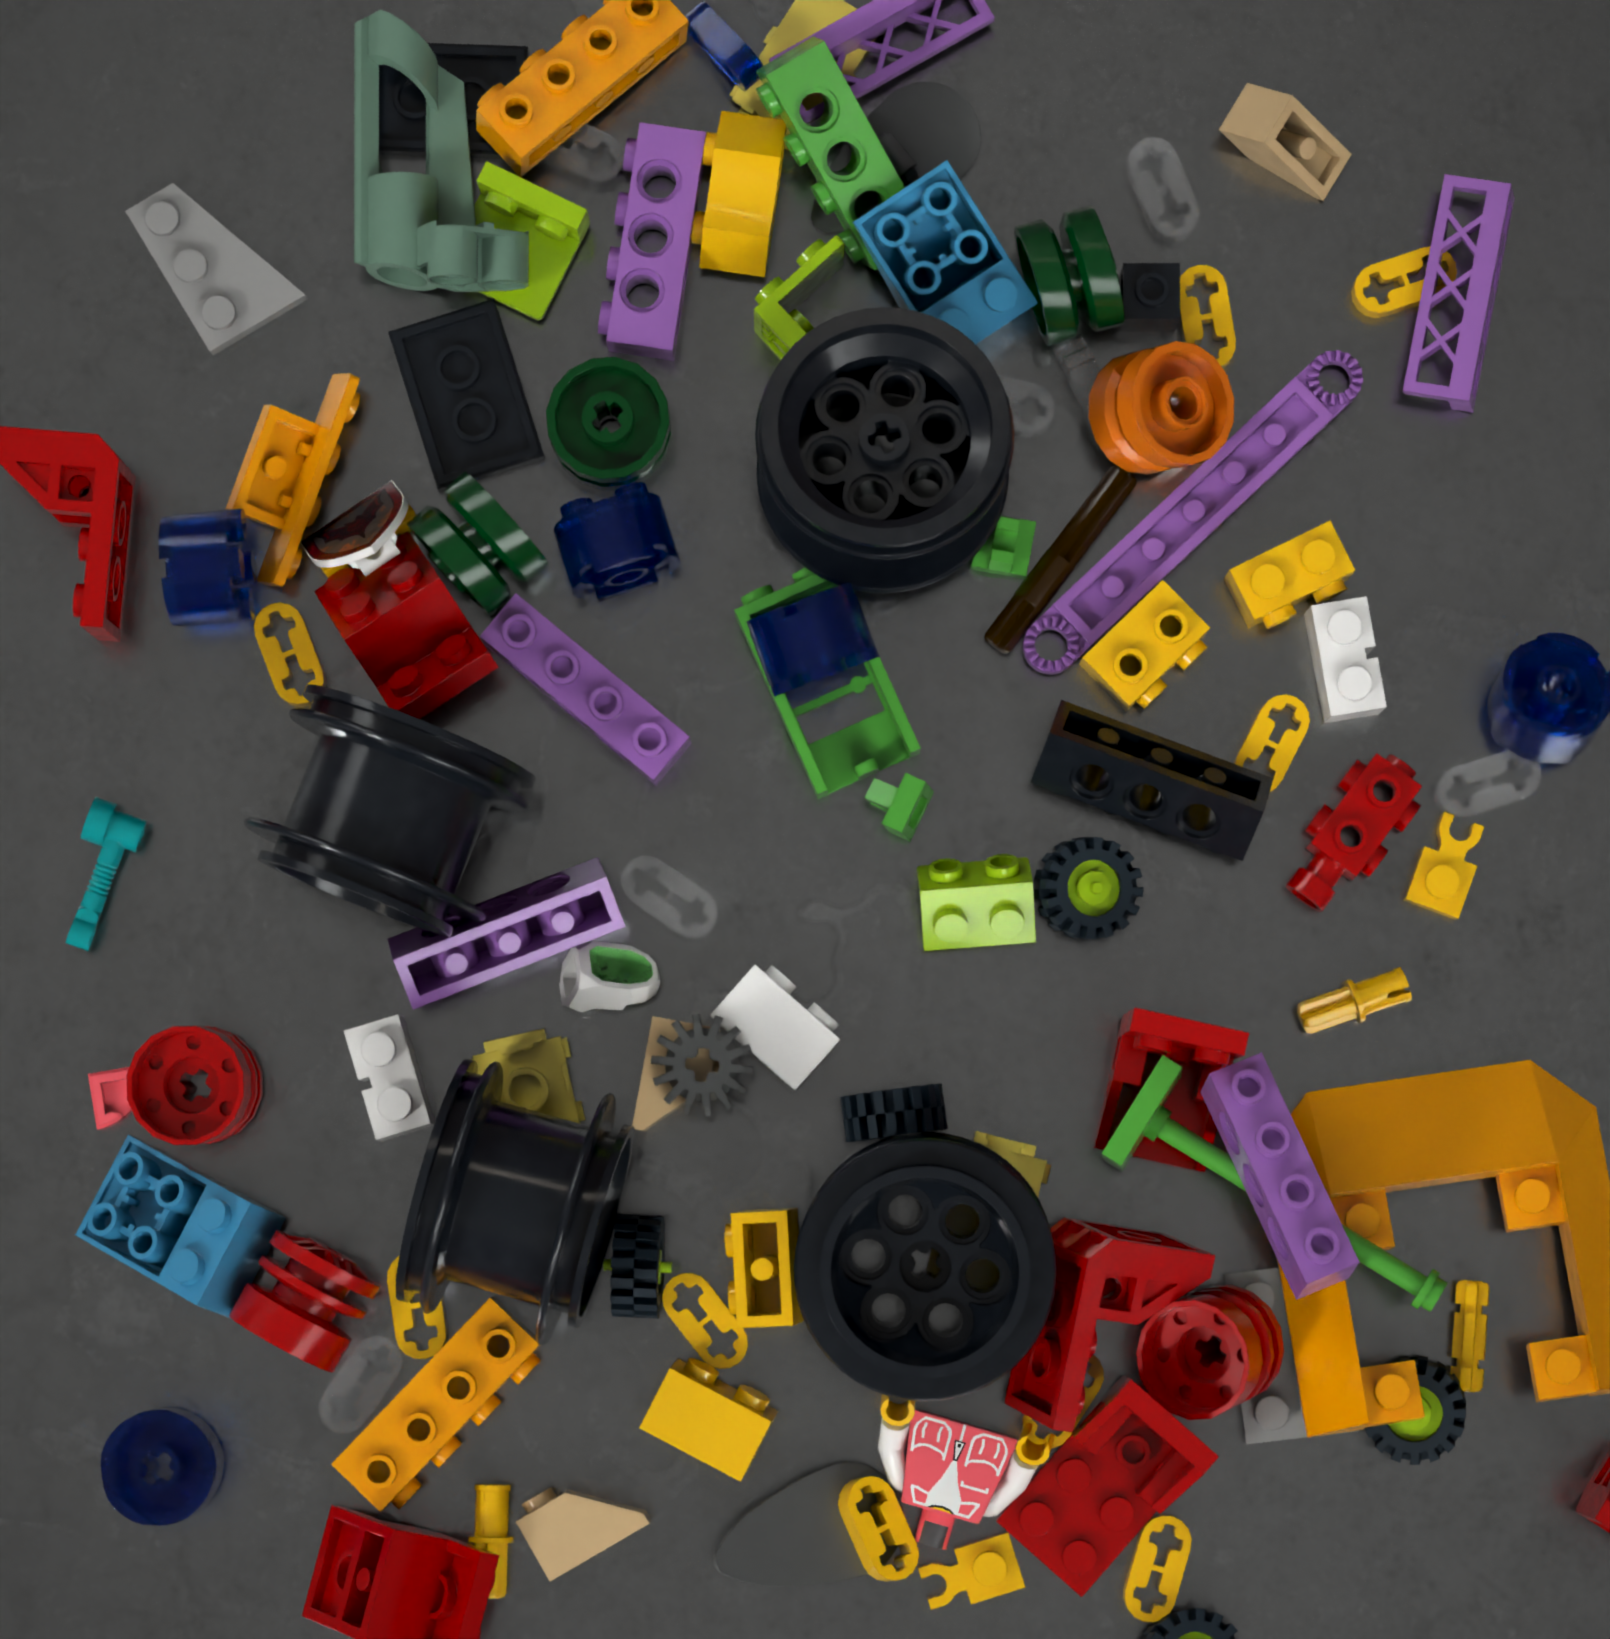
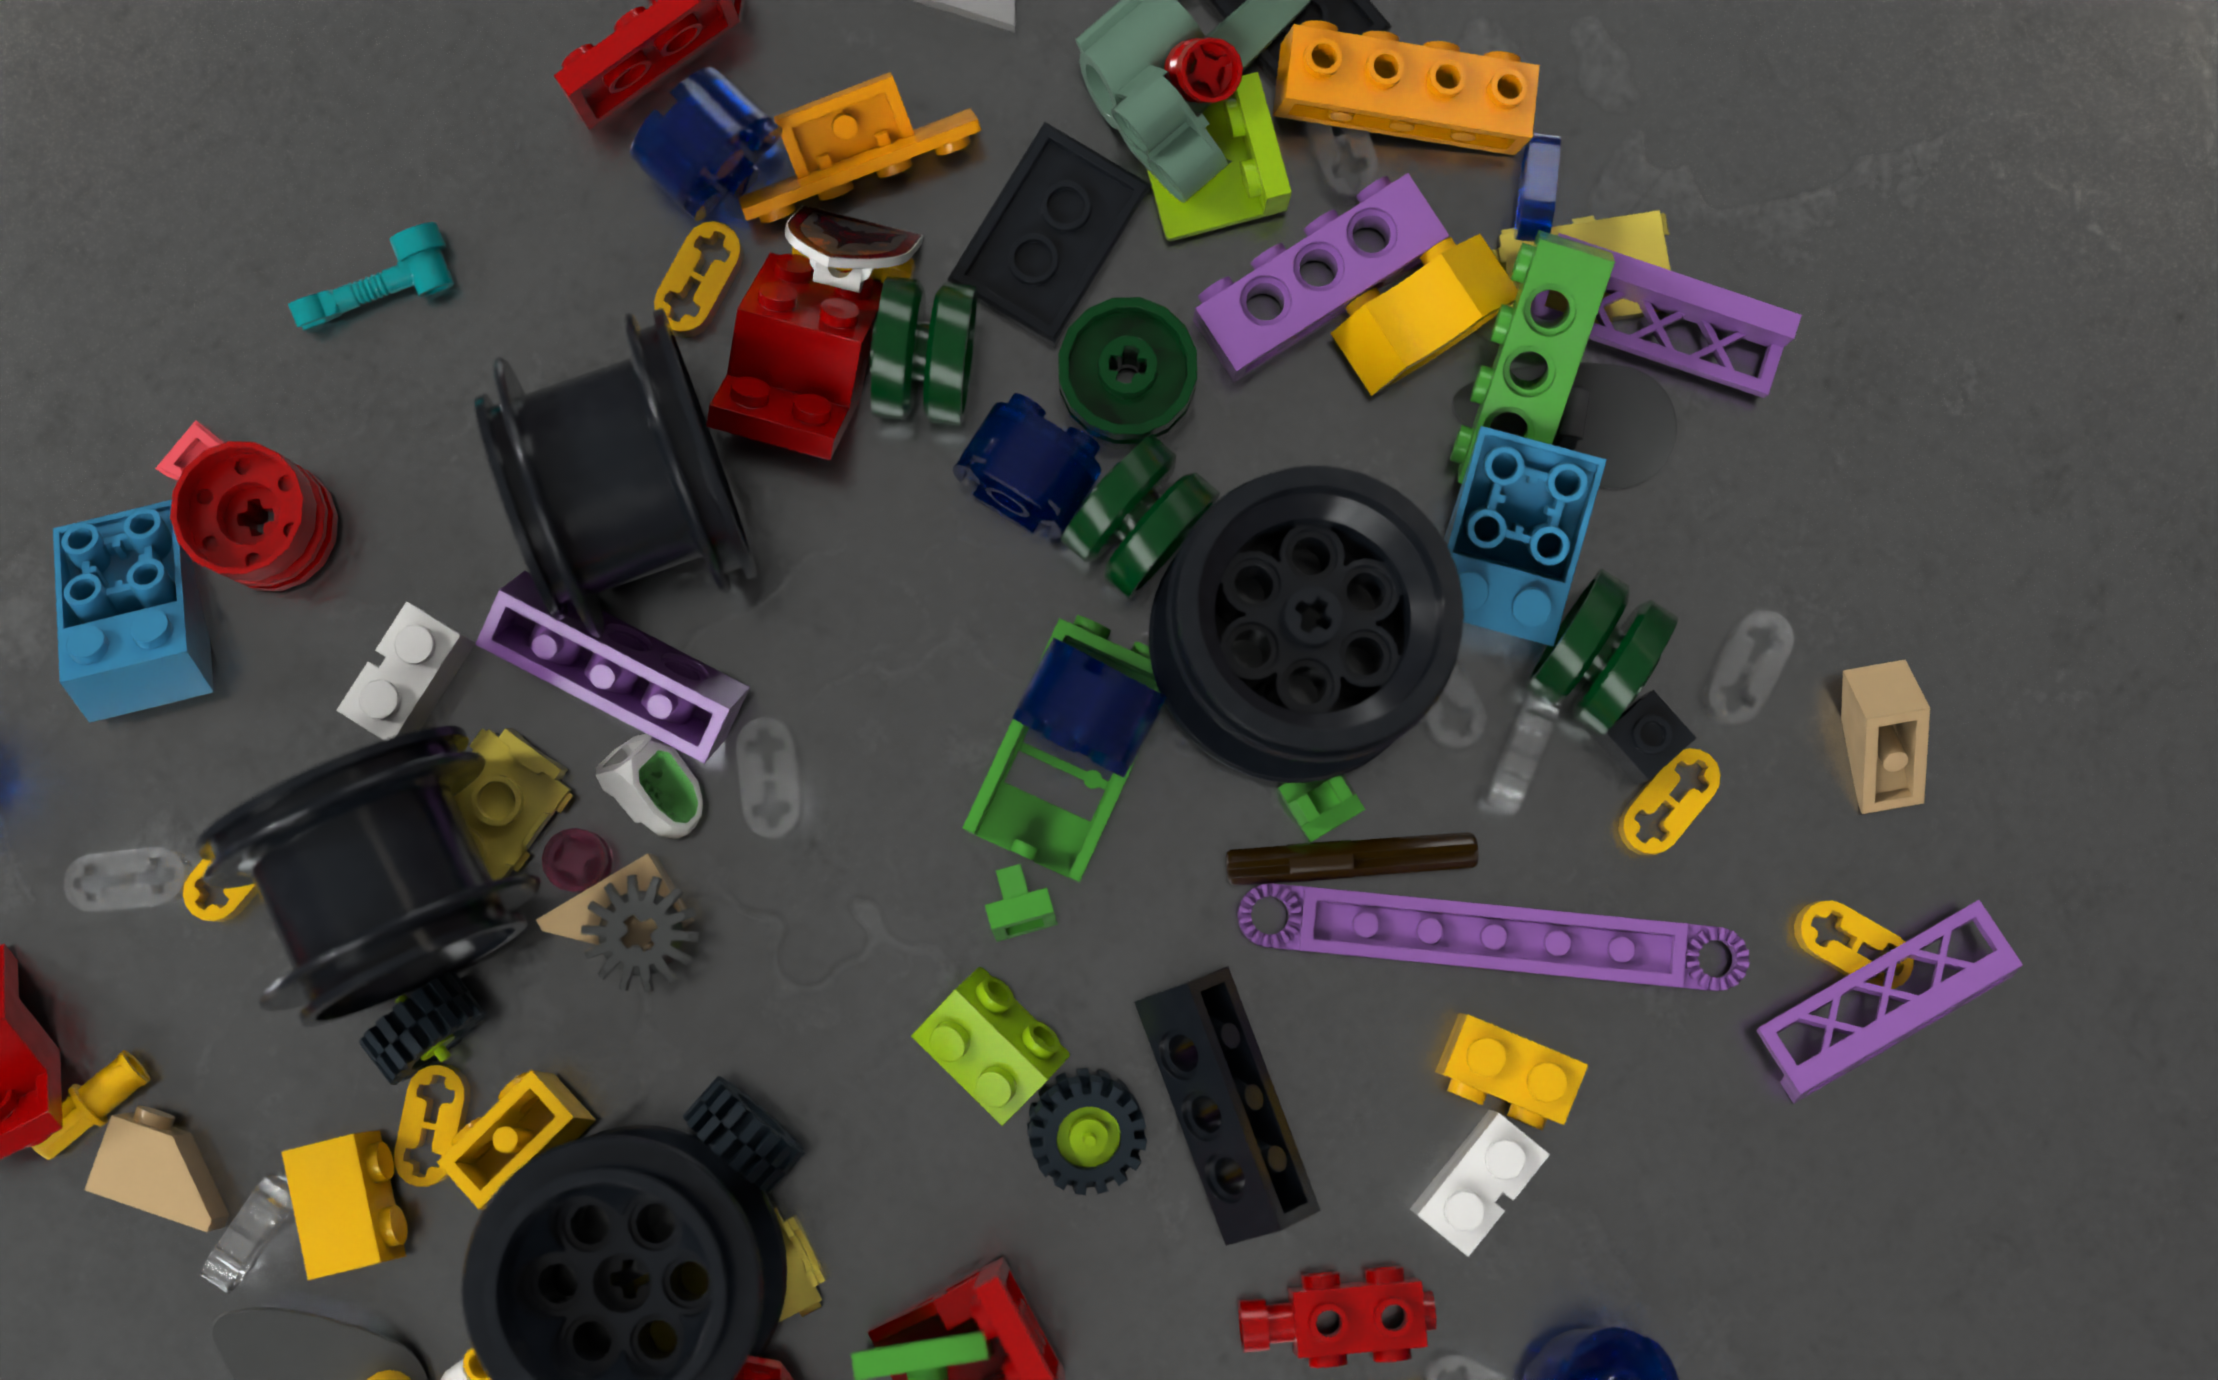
camera: 45 degrees right, 0 degrees up
red wheel [229,1230,381,1373] -> none
light orange brick [331,1296,541,1512] -> none
medium lavender brick [480,593,692,786] -> none
white piece [710,964,840,1092] -> none
lime bracket [754,235,845,360] -> none
yellow brick [1079,580,1210,712] -> none
orange wheel [1088,341,1234,475] -> none
yellow beam [1234,694,1310,792] -> none
none -> clear beam [200,1173,293,1294]
none -> clear pink wheel [542,828,614,893]
none -> dark green wheel [1061,434,1220,600]
none -> red wheel [1164,37,1243,103]

